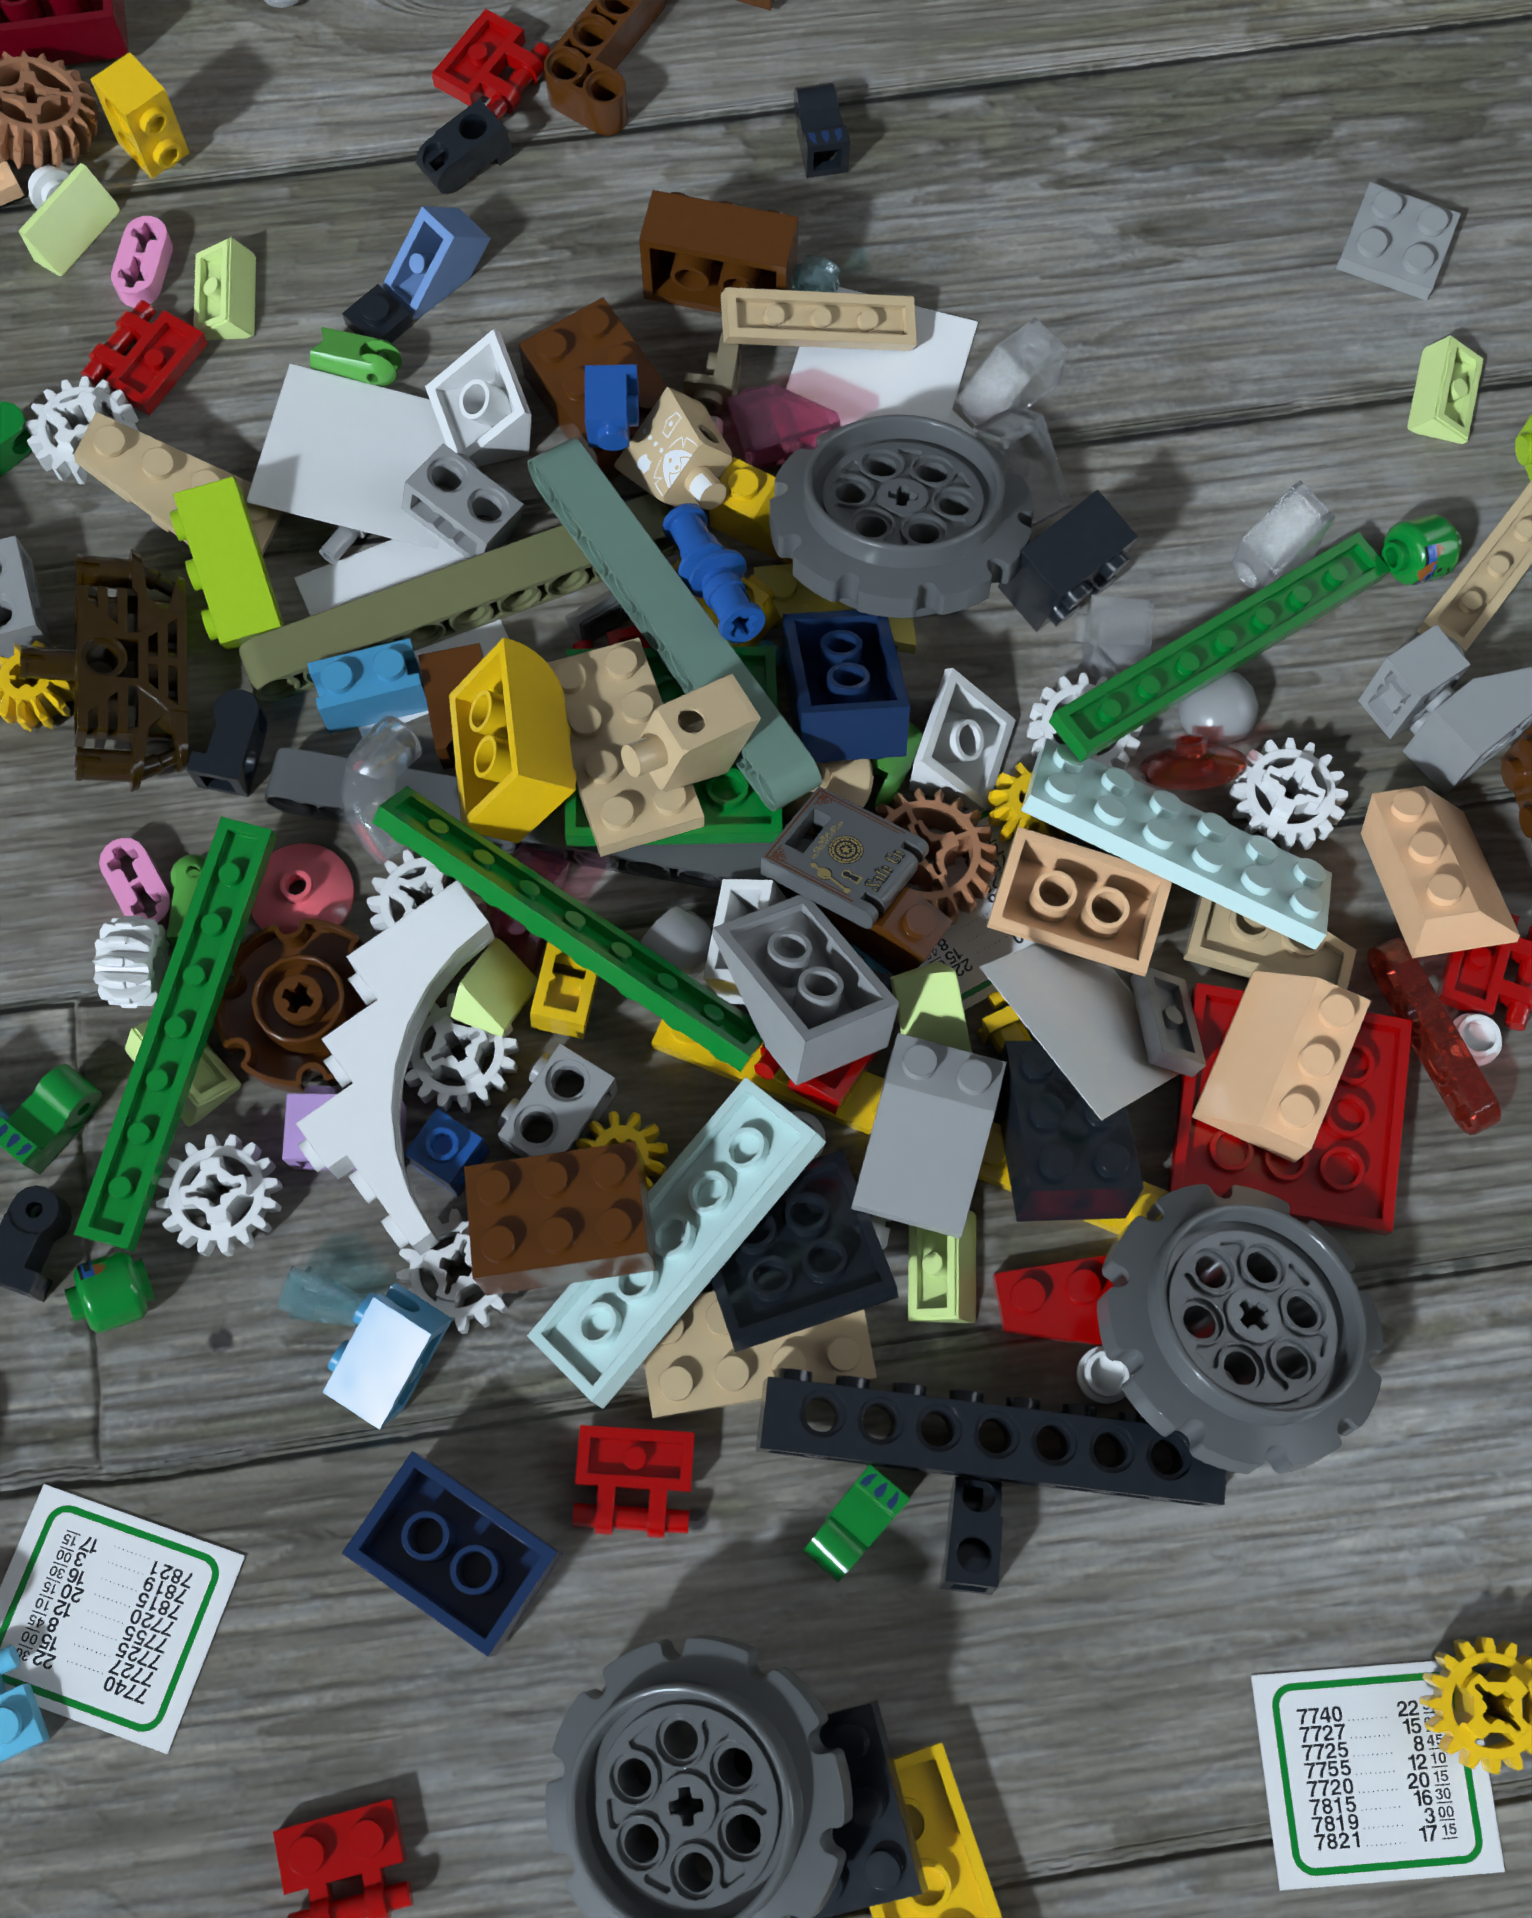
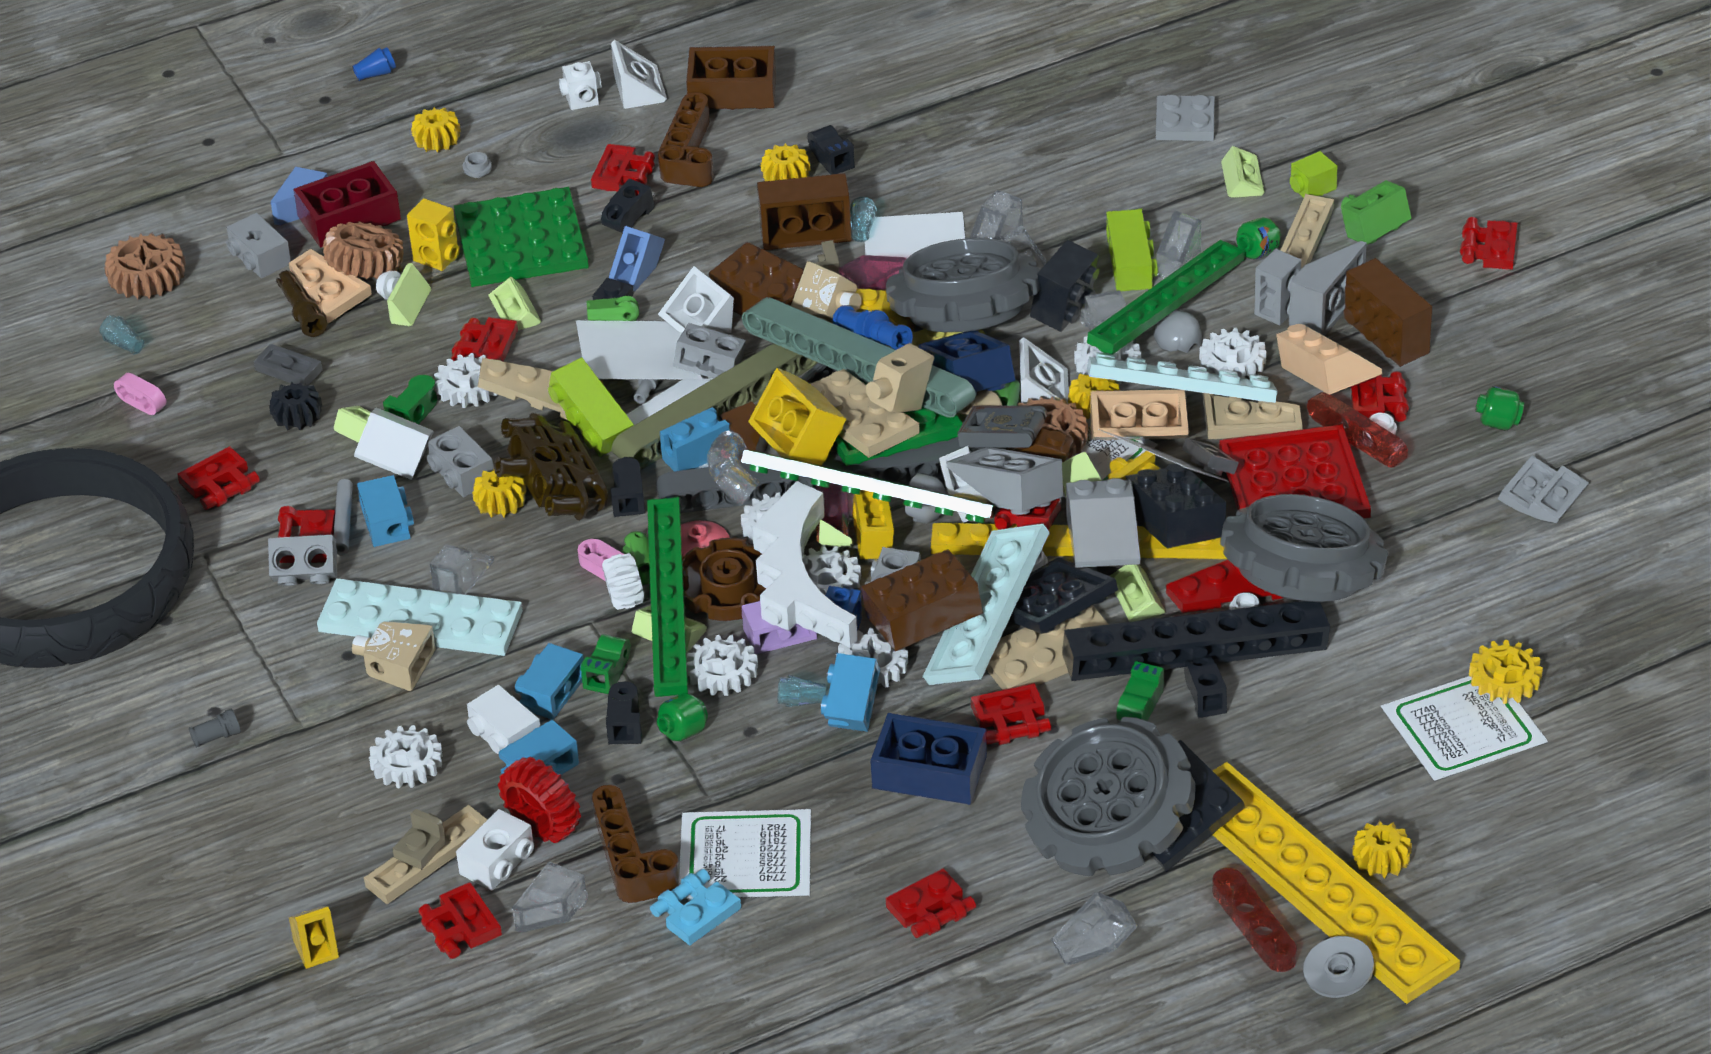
camera: 15 degrees left, 30 degrees down
bright pink beam [111,216,173,308] -> none
blue brick [585,364,639,451] -> none
tan plate [721,287,917,351] -> none
clear red dish [1140,734,1247,790] -> none
light nougat slope [1192,971,1371,1163] -> none
none -> green plate [454,187,589,287]
none -> yellow gear [760,143,810,181]
none -> lime brick [1106,209,1158,292]

